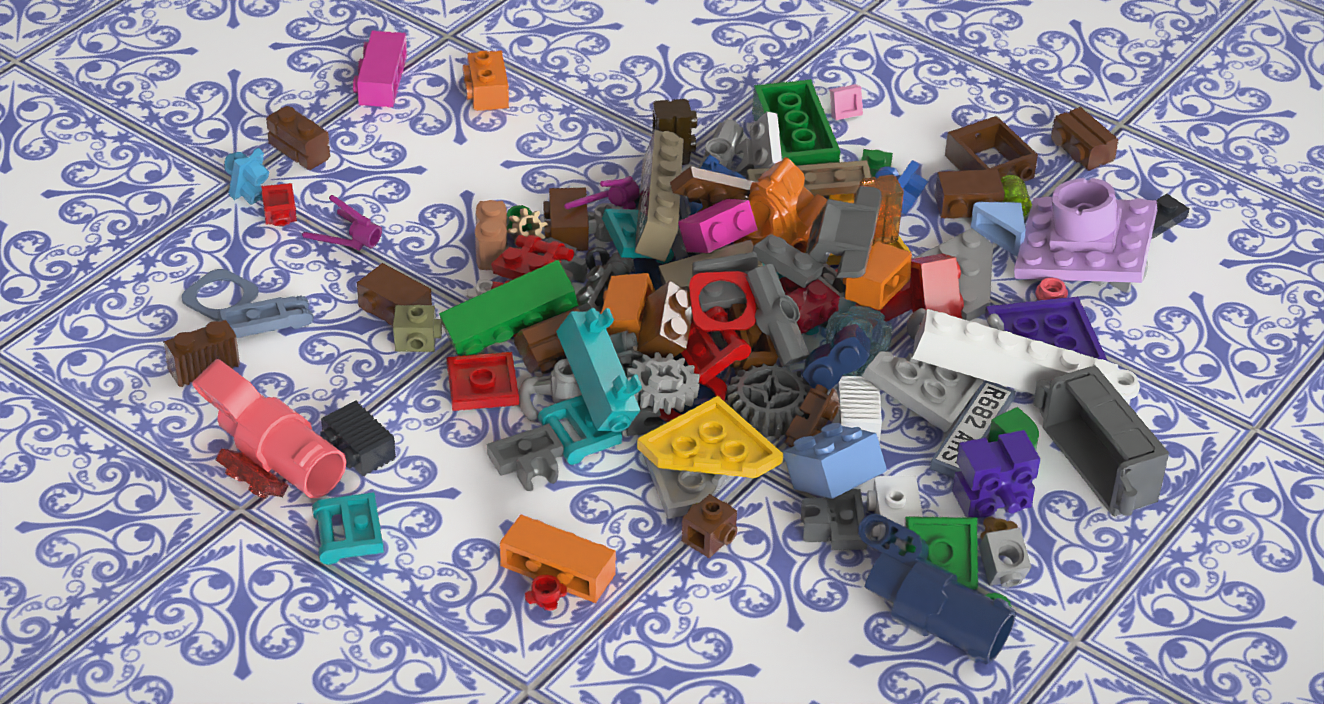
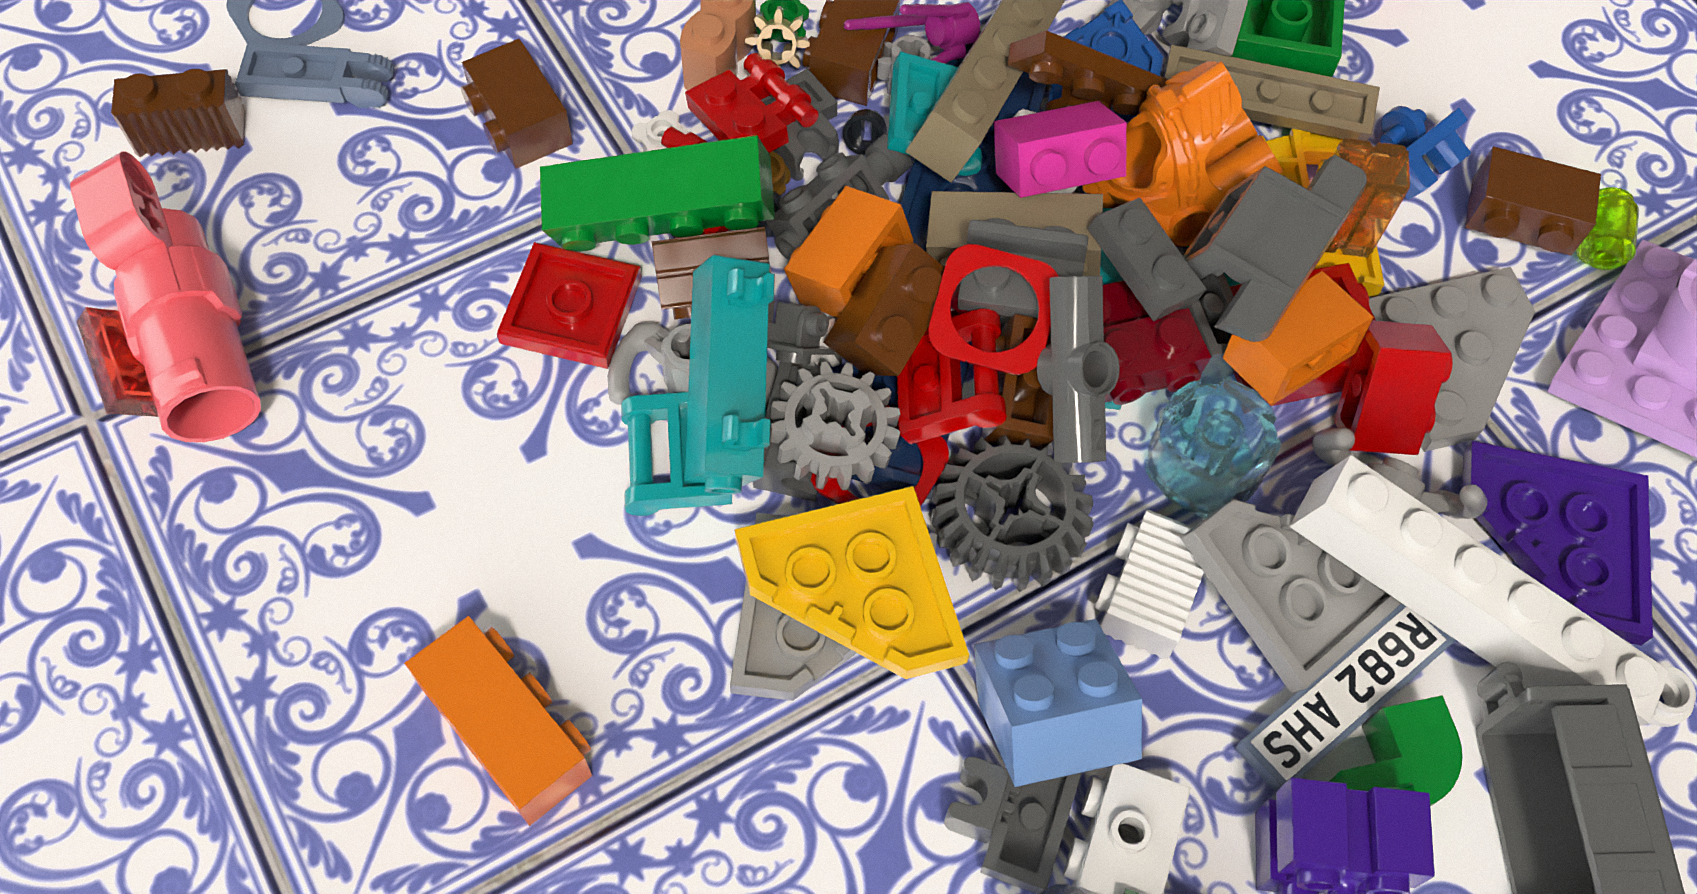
camera: 20 degrees right, 20 degrees up
teal plate [312,492,384,565] -> none
black brick [320,400,396,476] -> none
olive brick [393,305,442,352] -> none
dark grey plate [487,424,563,491] -> none
red plate [525,574,567,611] -> none
reddish brown brick [682,494,738,558] -> none
reddish brown hinge [784,384,840,447] -> none
dark blue brick [802,324,871,390] -> none
green plate [861,149,893,178] -> none
reddish brown window [945,116,1038,189] -> none
light blue slope [970,202,1026,256] -> none
coral plate [1036,278,1068,300] -> none

